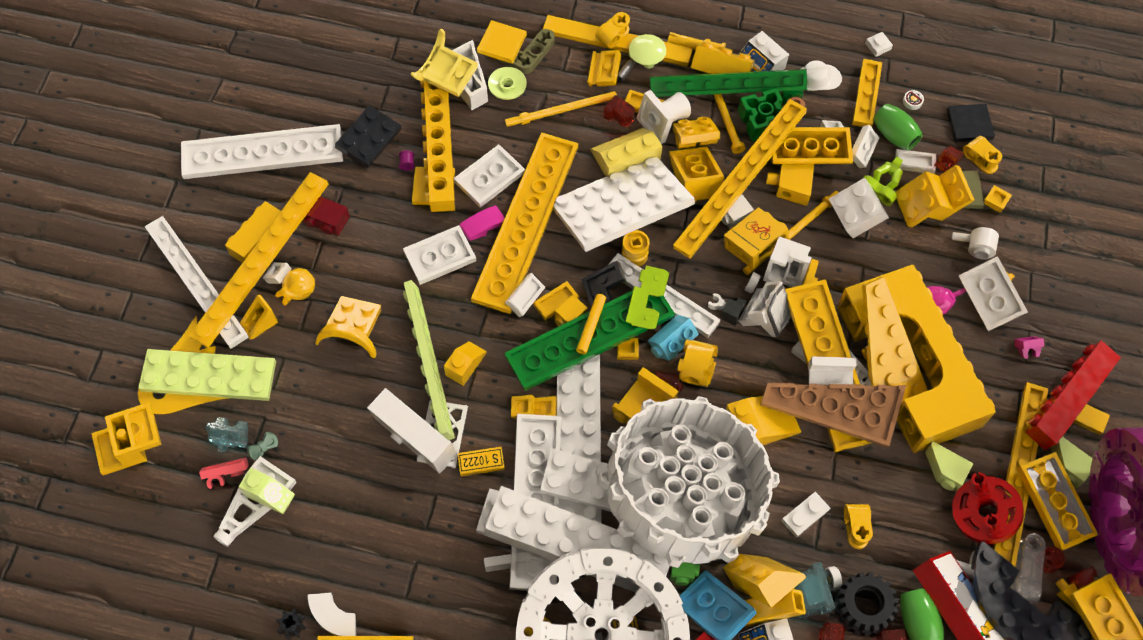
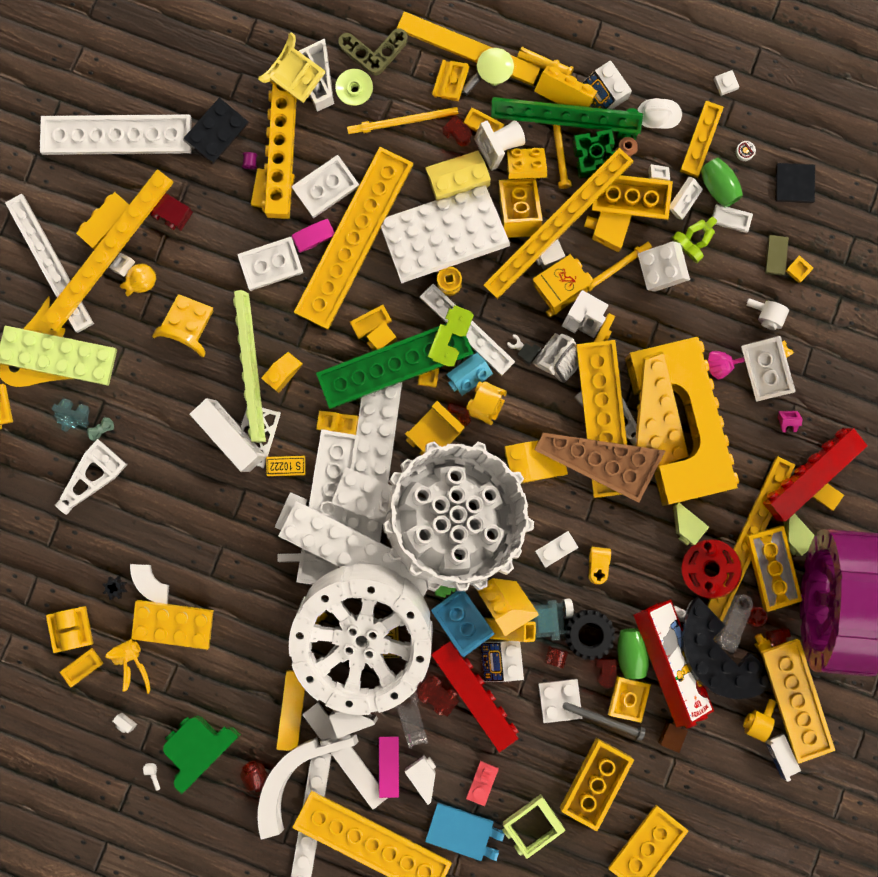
camera: 15 degrees right, 20 degrees up
coral plate [199,457,249,489] -> none
yellowish green slope [239,468,295,514] -> none
yellow slope [240,295,278,340] -> none
yellow tile [477,20,527,64] -> none
white tile [505,273,545,317] -> none
yellow piece [576,294,606,354] -> none
black plate [581,261,626,308] -> none
yellow piece [595,12,630,49] -> none
white tile [744,272,761,293] -> none
white panel [808,357,856,385] -> none
yellow bracket [895,165,975,227] -> none
clear red leg [934,145,964,172] -> none
yellow piece [963,136,1002,174] -> none

